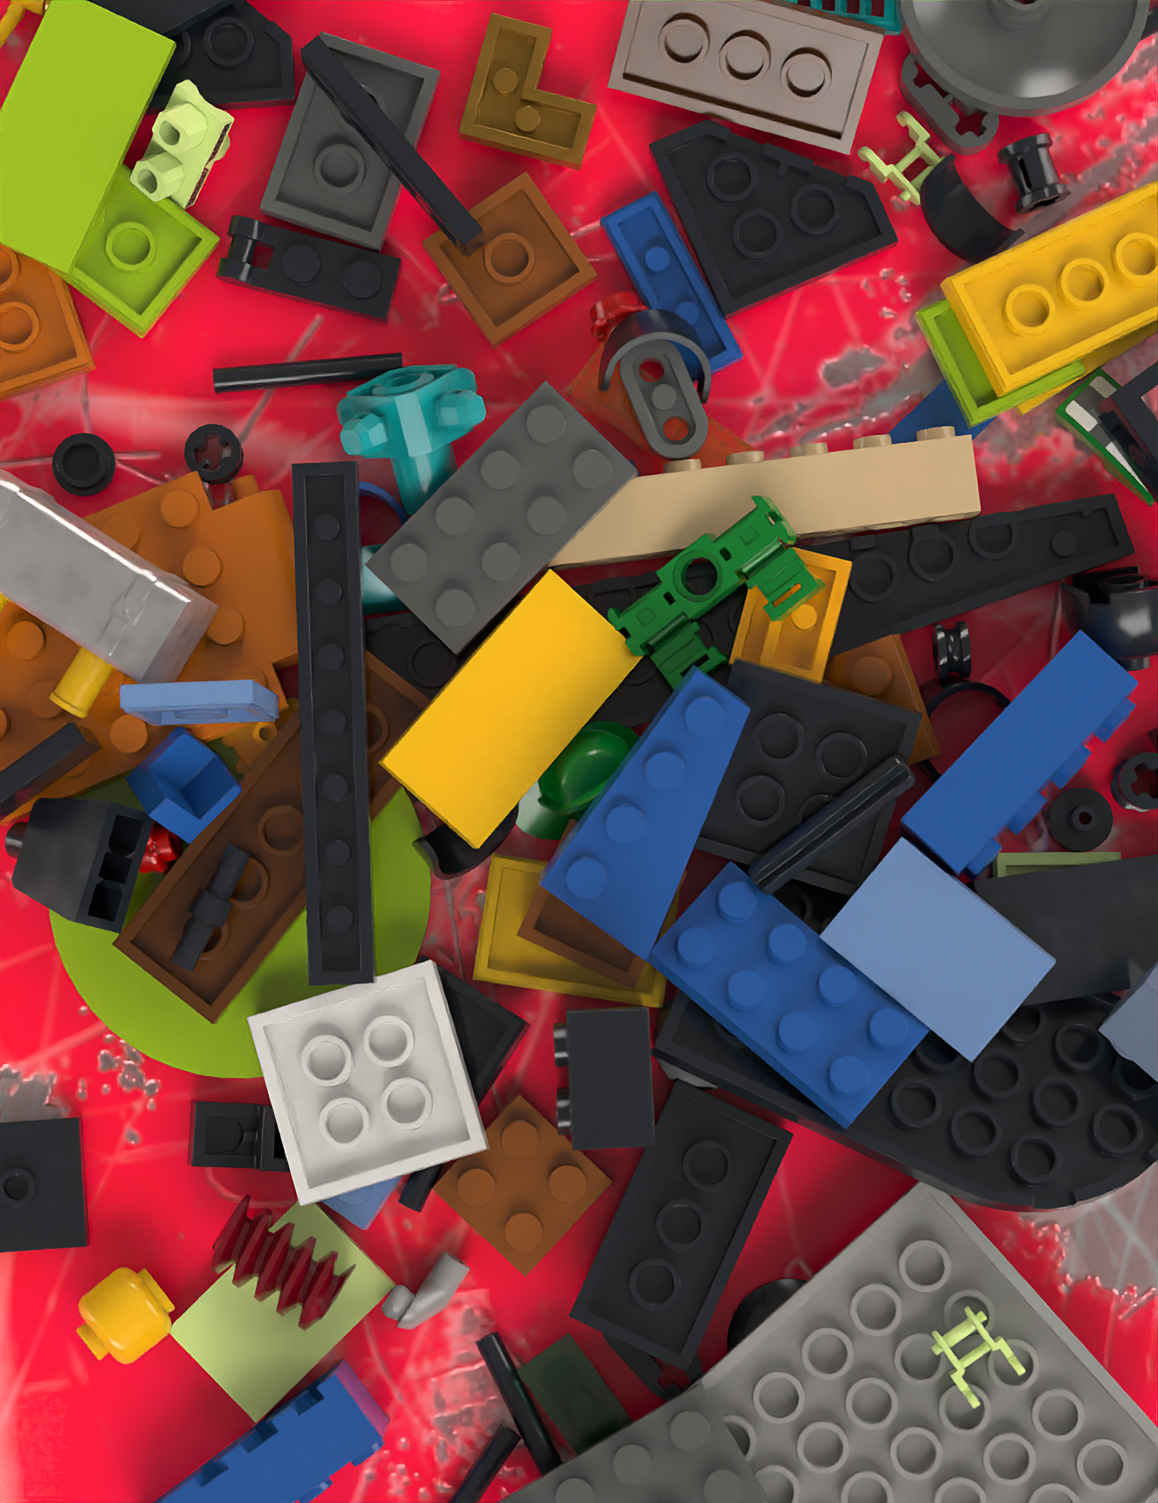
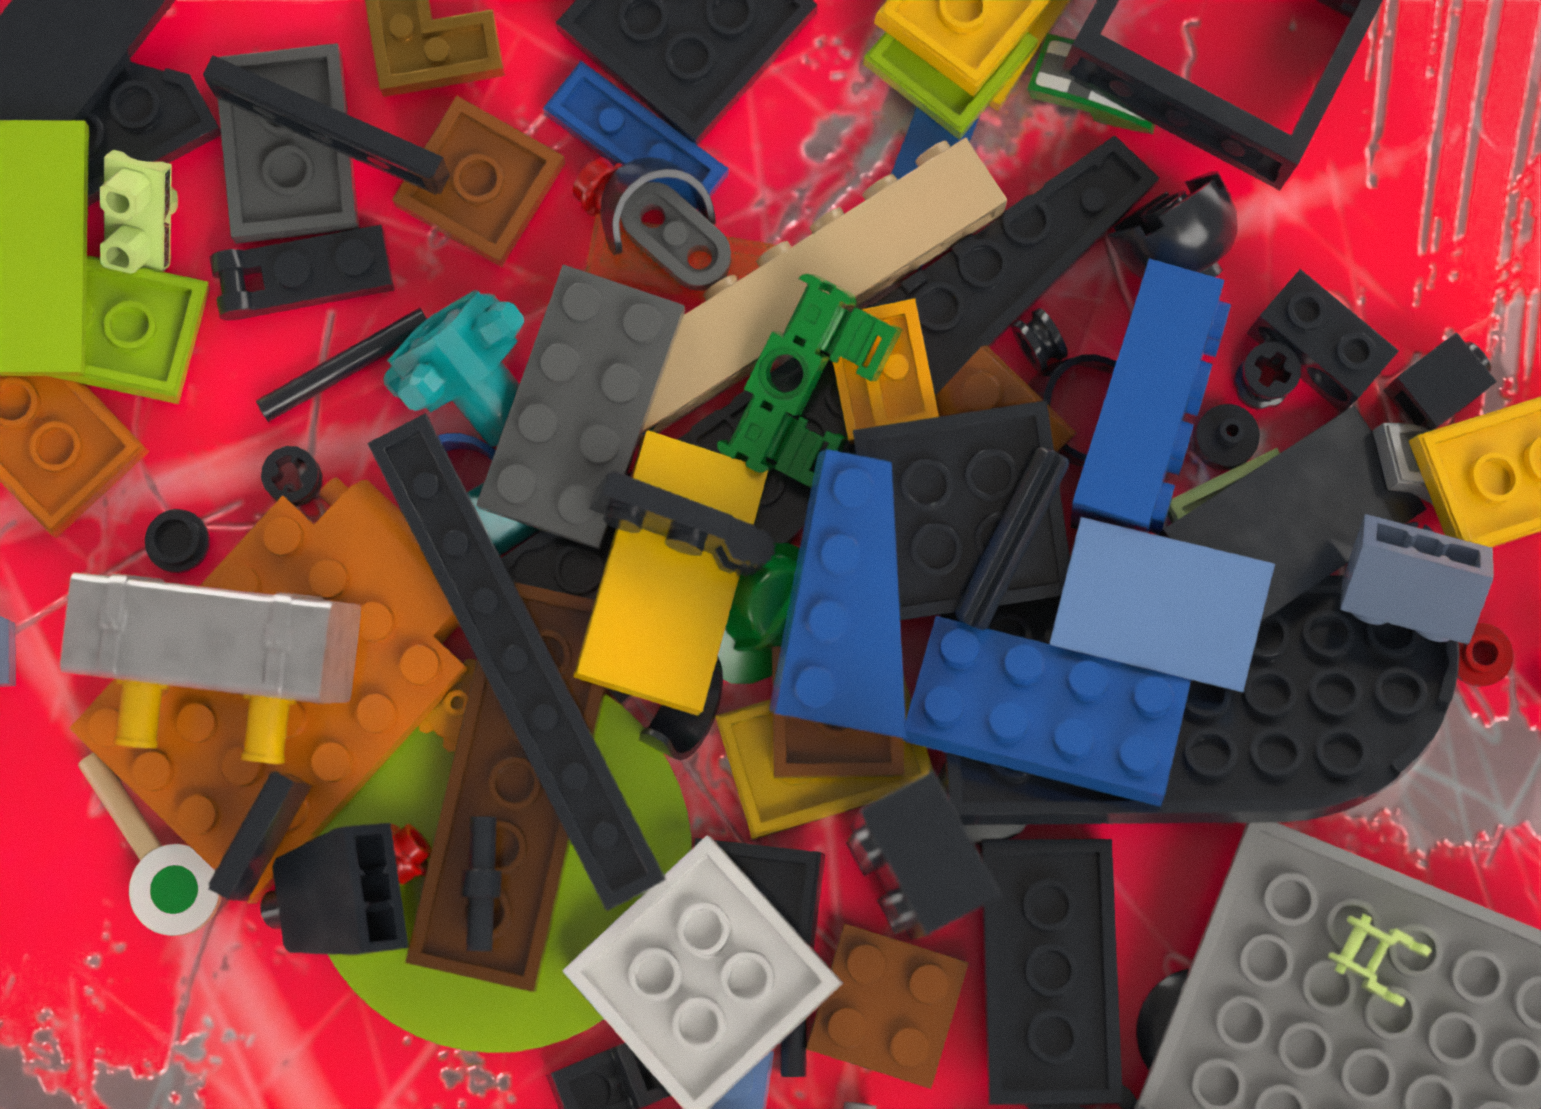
camera: 25 degrees left, 5 degrees down
medium blue tile [120,680,279,726] -> none
blue panel [125,726,242,844] -> none
none -> black hinge [589,471,776,577]

